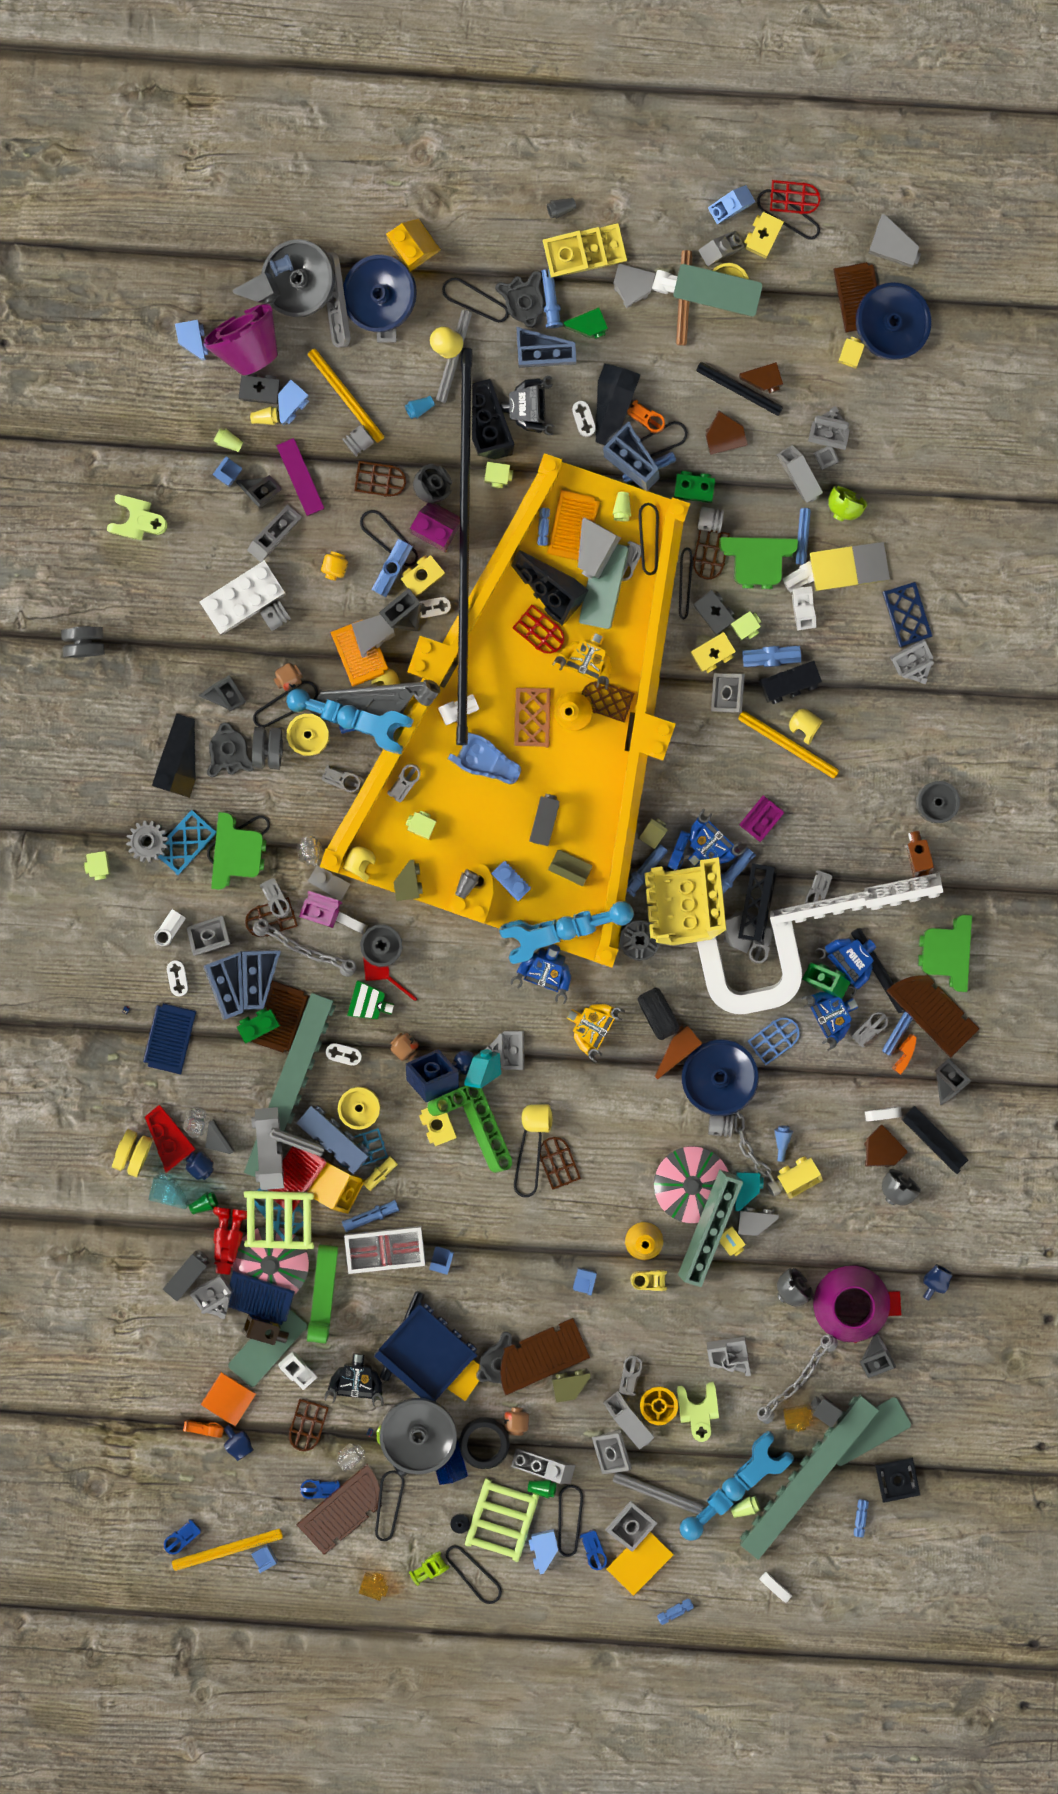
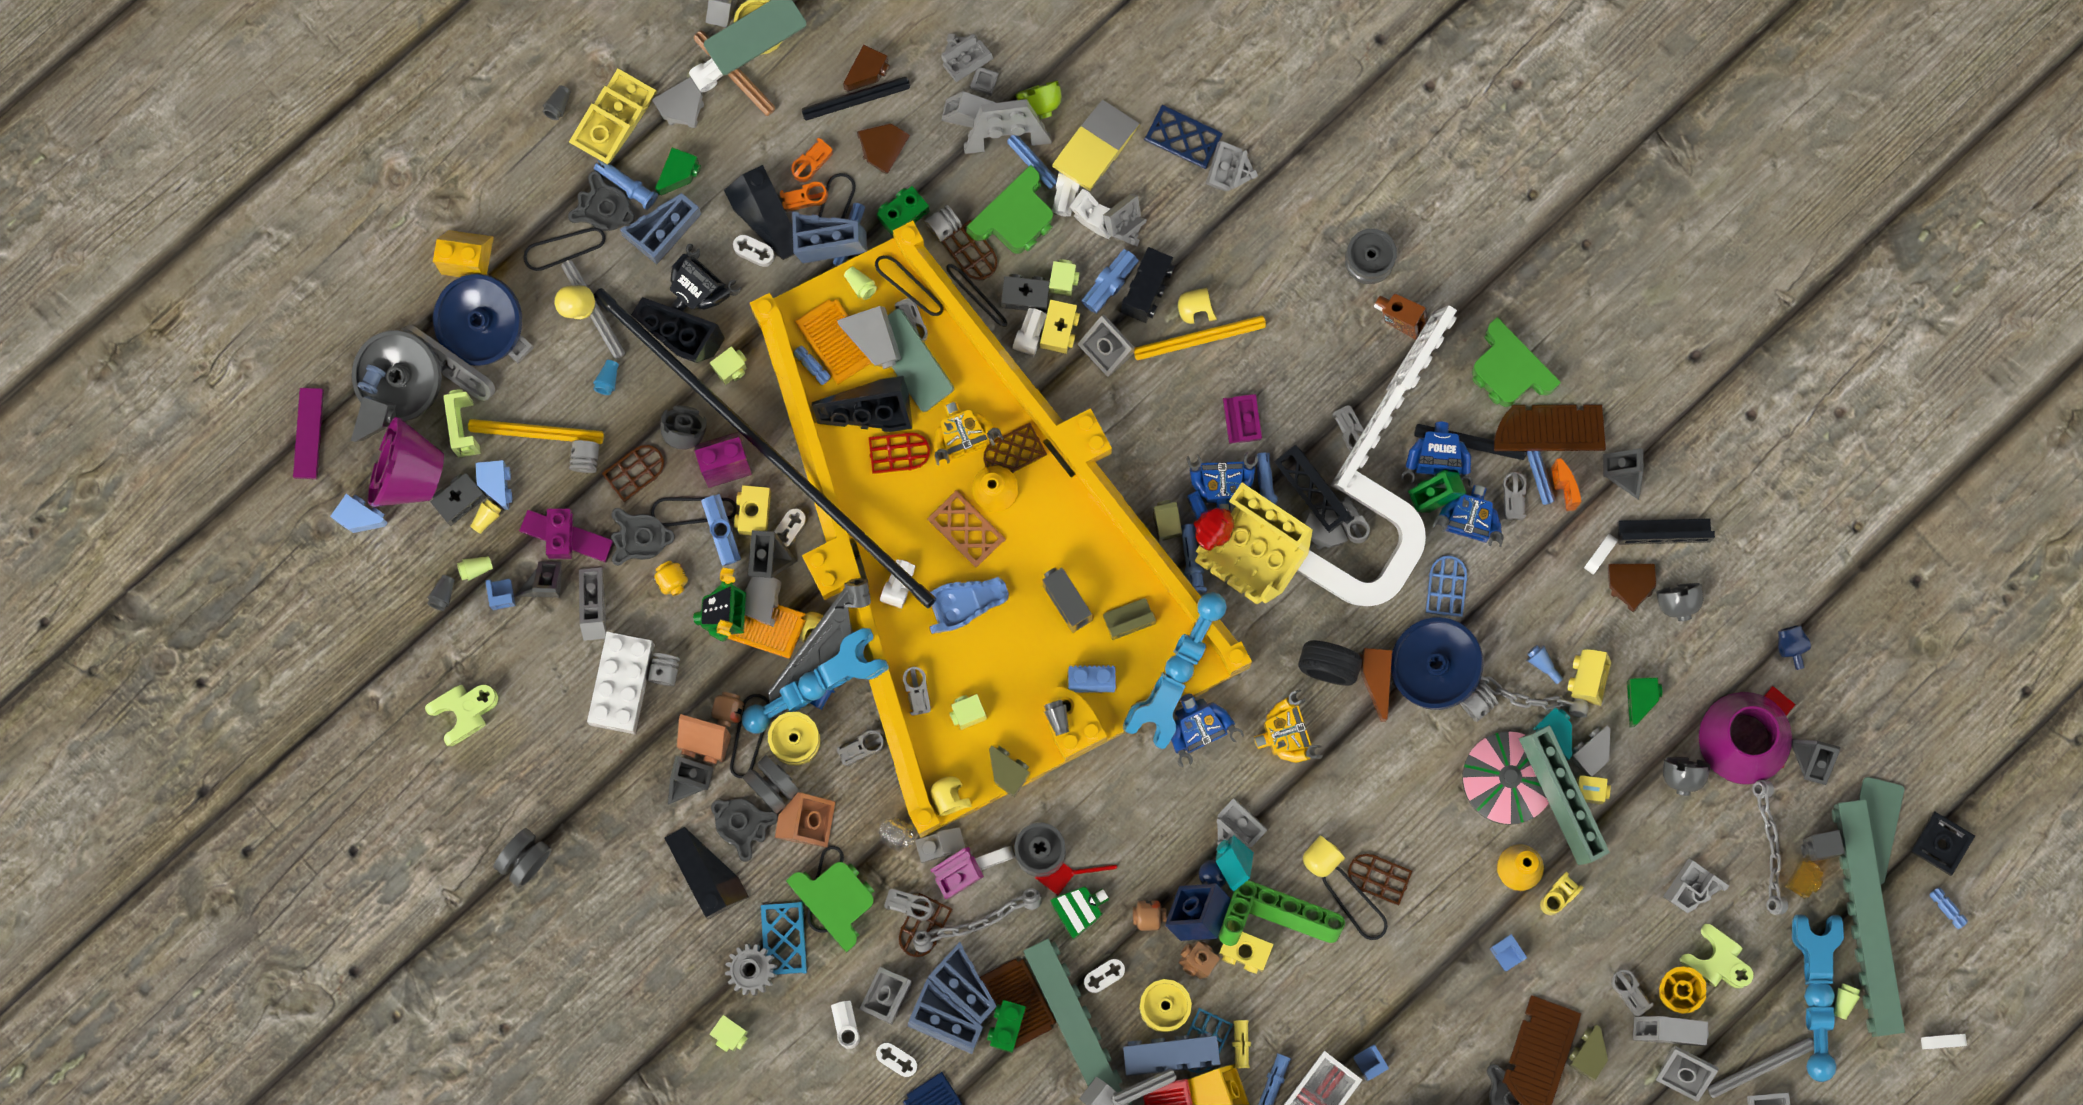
camera: 45 degrees left, 10 degrees down
dark grey wheel [619,920,660,961] -> none
none -> magenta tile [293,388,324,480]
none -> dark grey cone [427,575,455,611]
none -> yellowish green panel [443,389,481,458]
none -> magenta brick [546,509,573,559]
none -> dark grey tile [611,508,675,566]
none -> nougat slope [677,714,731,764]
none -> torso [693,568,746,642]
none -> nougat slope [775,793,835,847]
none -> orange piece [791,138,833,182]
none -> light grey wing [964,99,1052,154]
none -> white piece [1012,308,1047,356]
none -> light grey slope [1103,194,1147,247]
none -> medium nougat brick [1178,941,1220,979]
none -> red hair [1194,508,1234,551]
none -> green slope [1627,678,1663,728]

